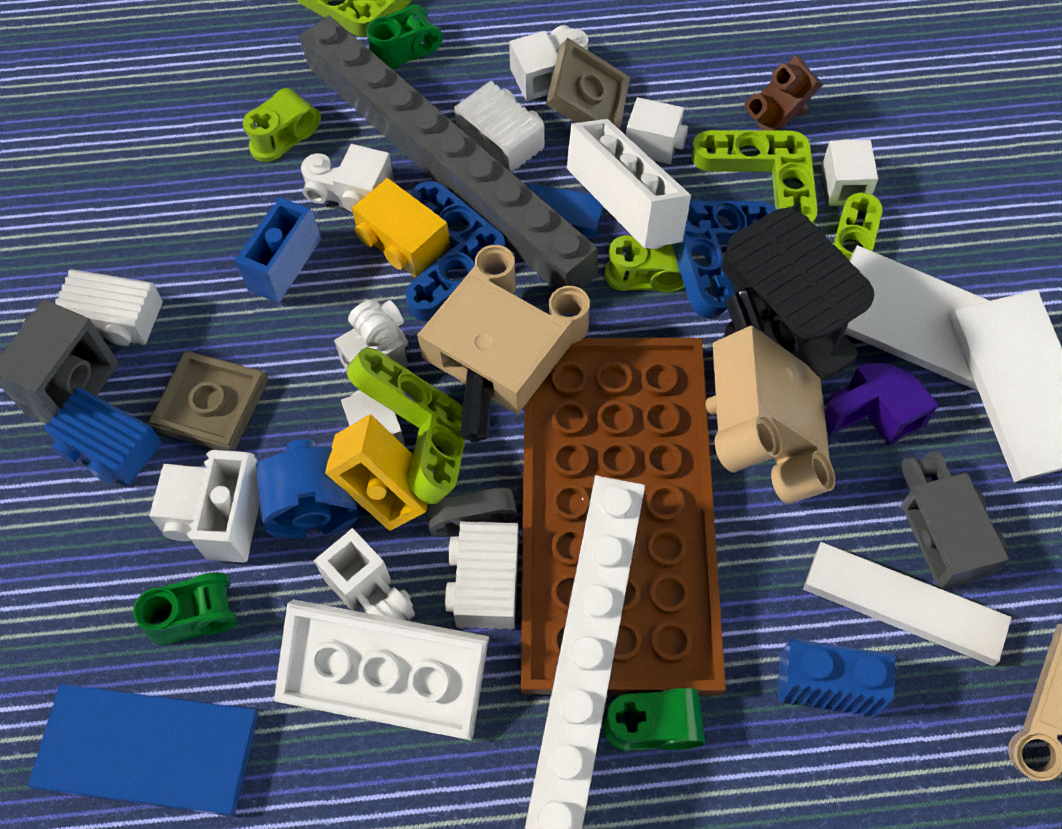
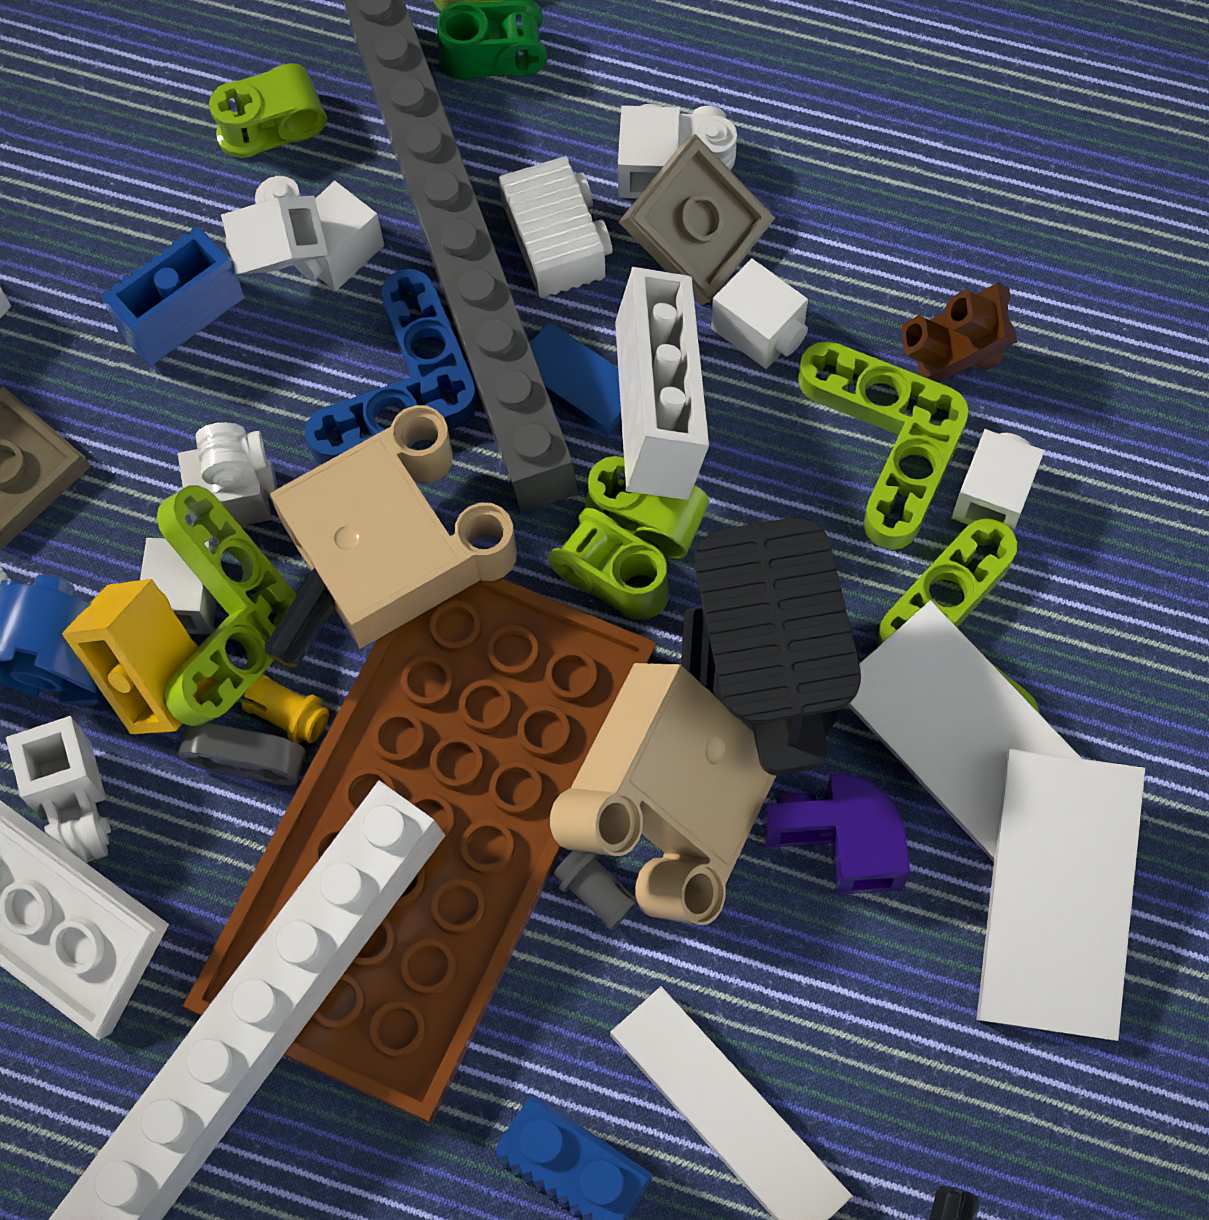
camera: 25 degrees right, 5 degrees up
yellow brick [352,178,450,278] -> none
white brick [445,521,519,630] -> none
green piece [603,688,706,751] -> none
blue beam [672,201,777,319] -> none
dark grey brick [901,451,1009,590] -> none
none -> white brick [221,196,328,275]
none -> yellow pin [242,674,329,743]
none -> lime piece [547,508,669,620]
none -> dark grey pin [554,850,638,931]

